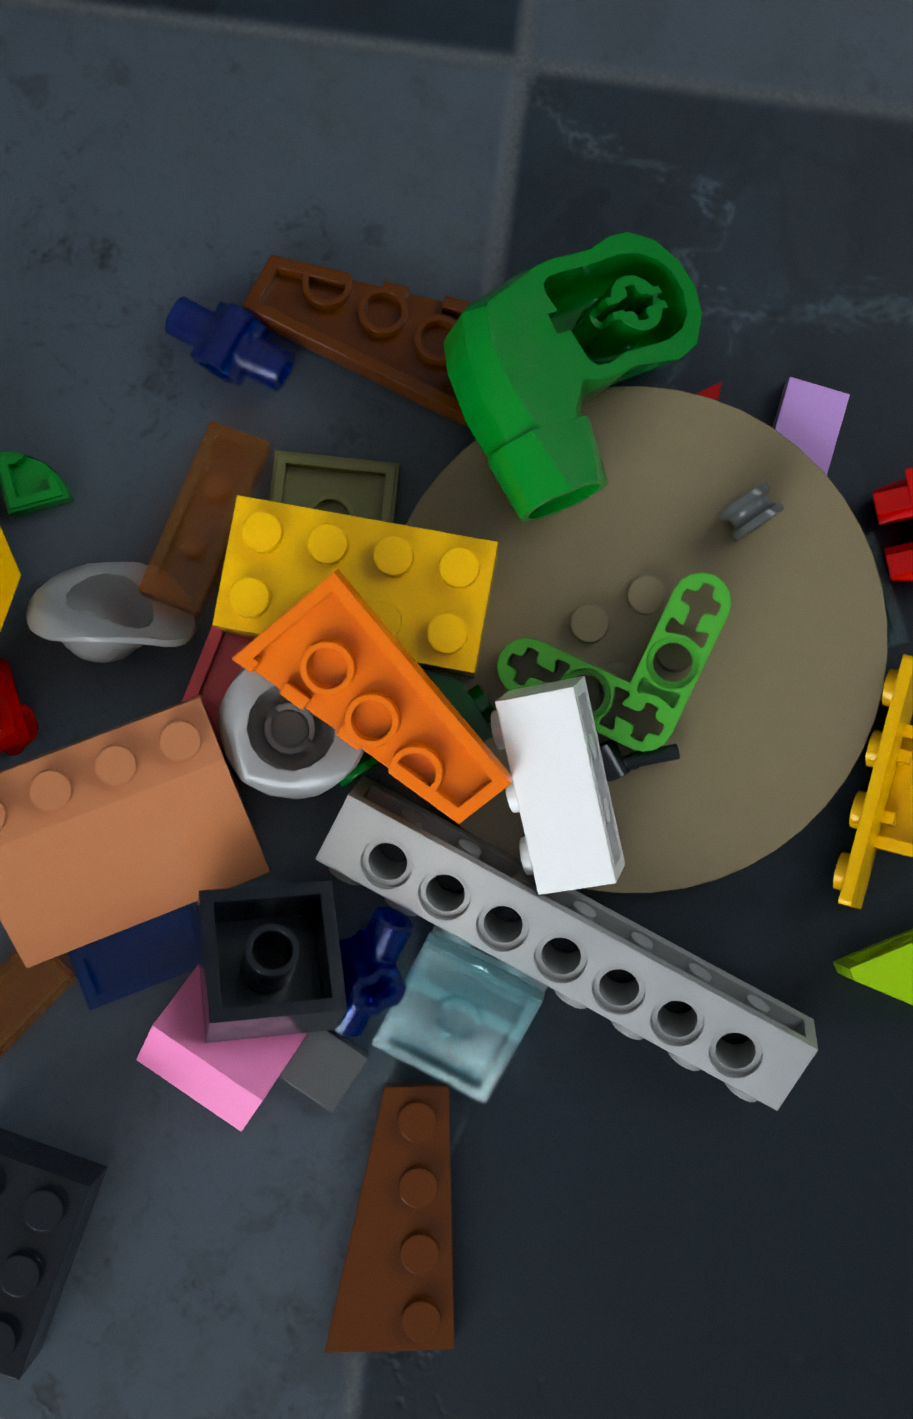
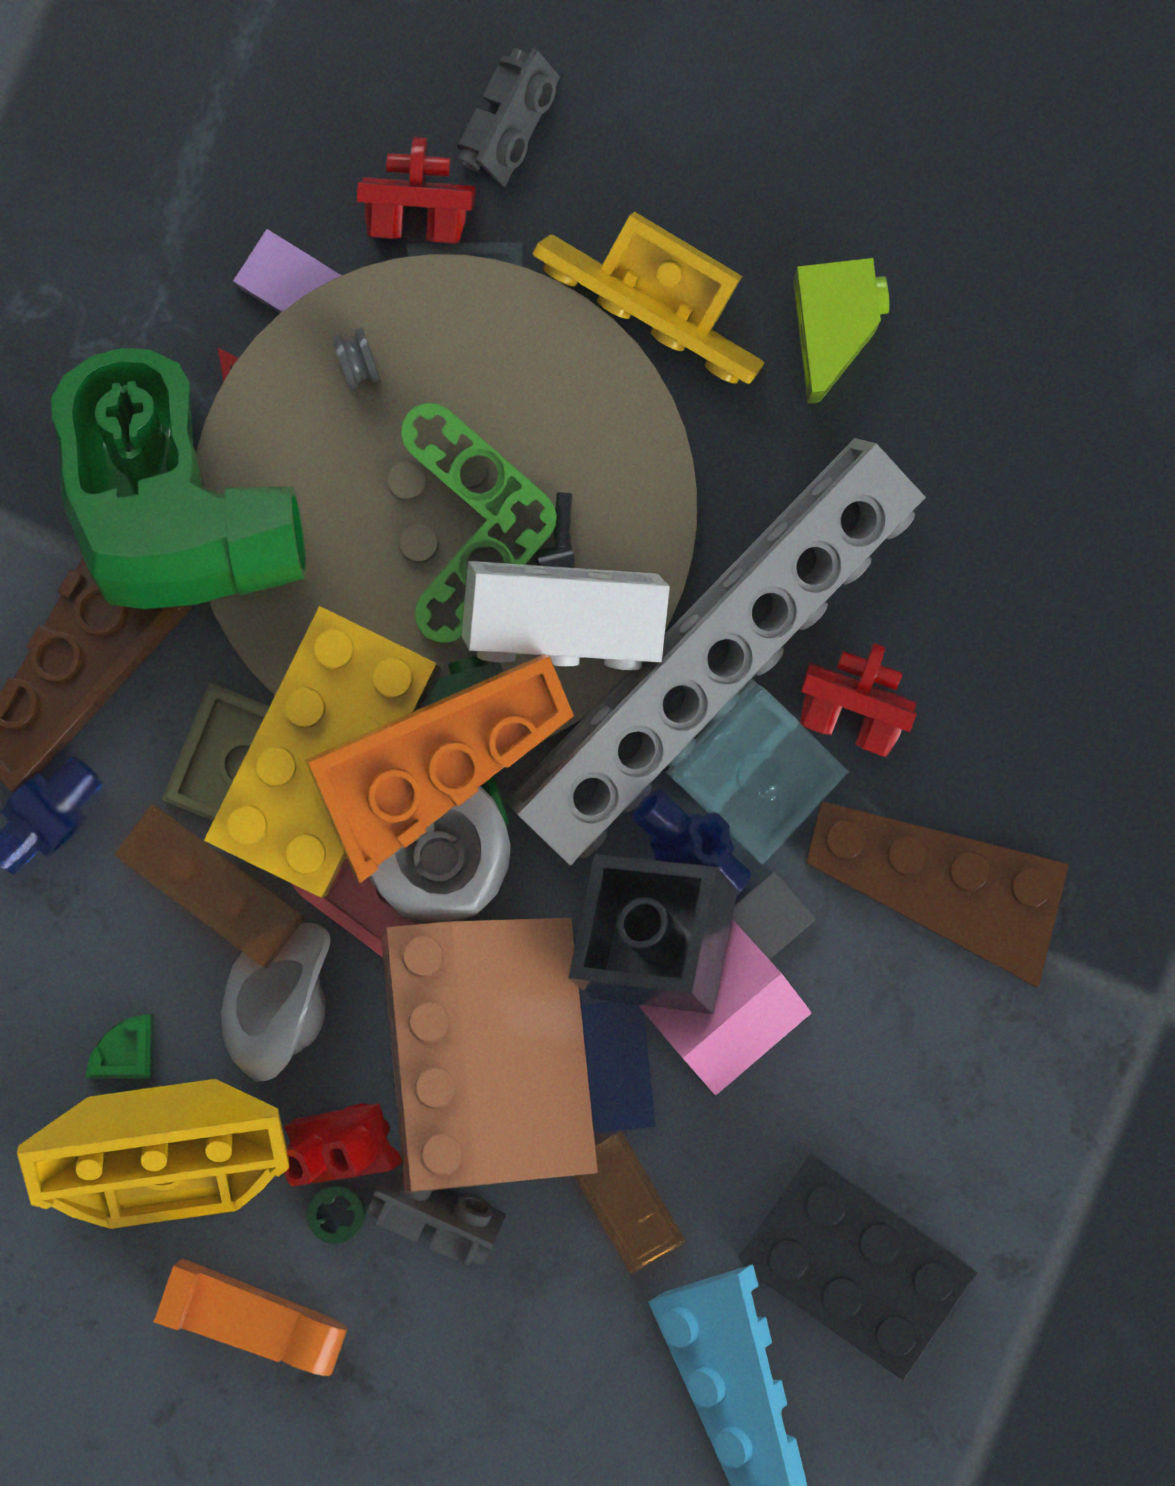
camera: 70 degrees left, 0 degrees up
none -> red hips [800,643,917,757]

